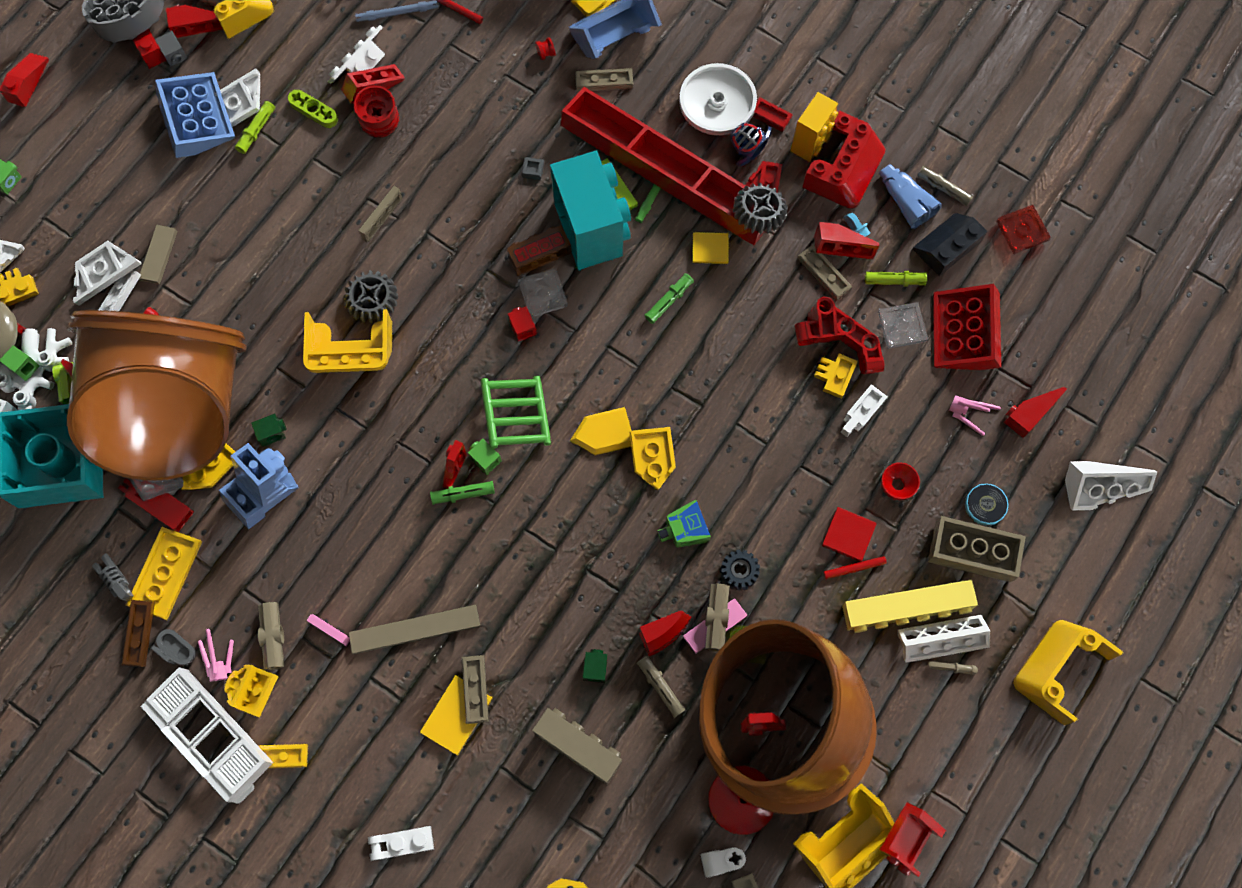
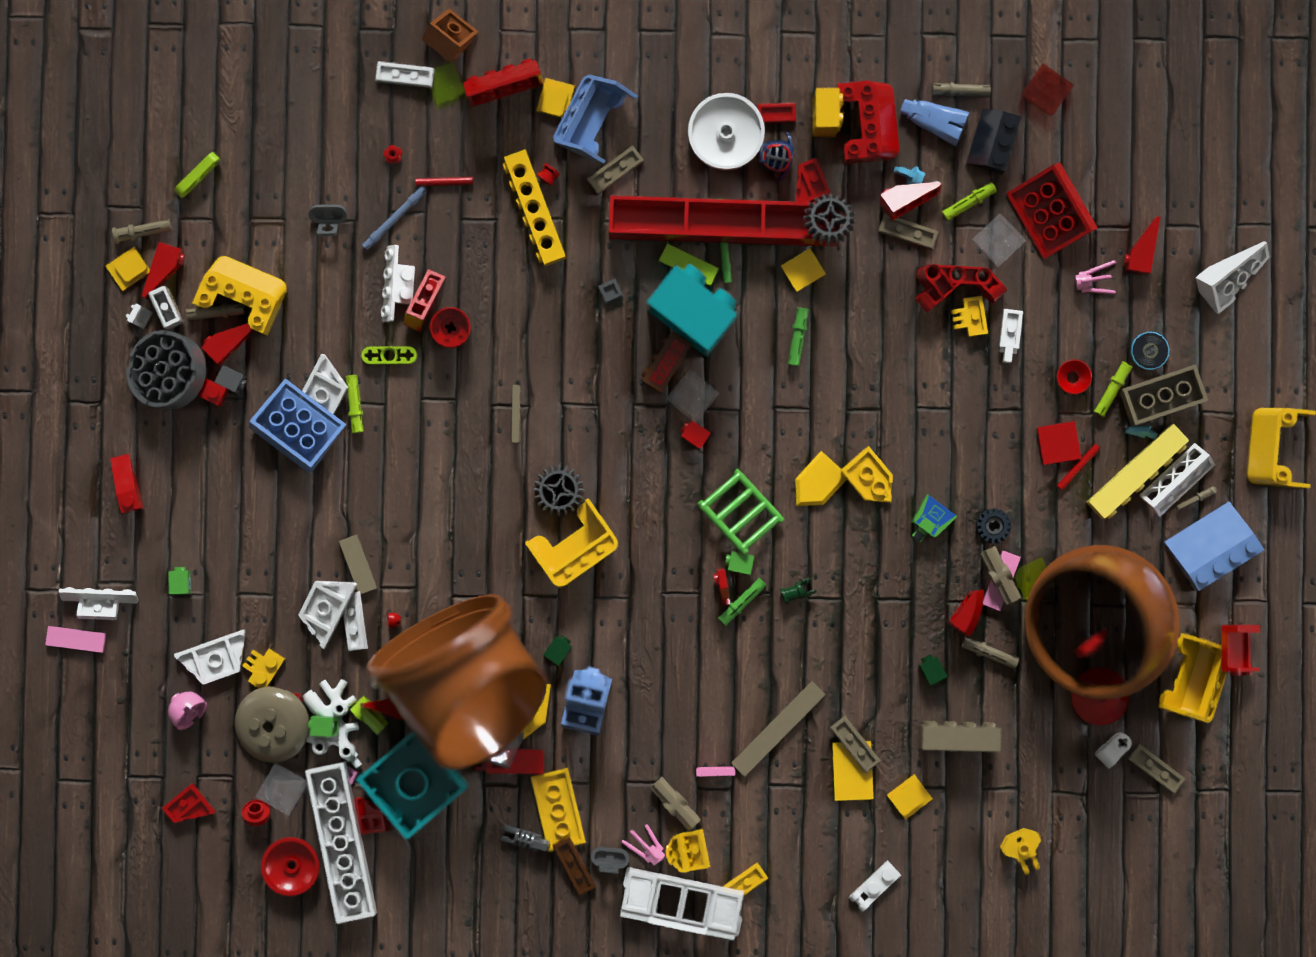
camera: 30 degrees left, 15 degrees up
none -> yellow brick [502,149,566,266]
none -> dark green piece [780,578,817,605]
none -> yellow piece [887,774,933,820]
none -> lime pin [1094,361,1133,417]
none -> medium azure bar [1125,425,1158,440]
none -> medium blue slope [1164,502,1264,591]

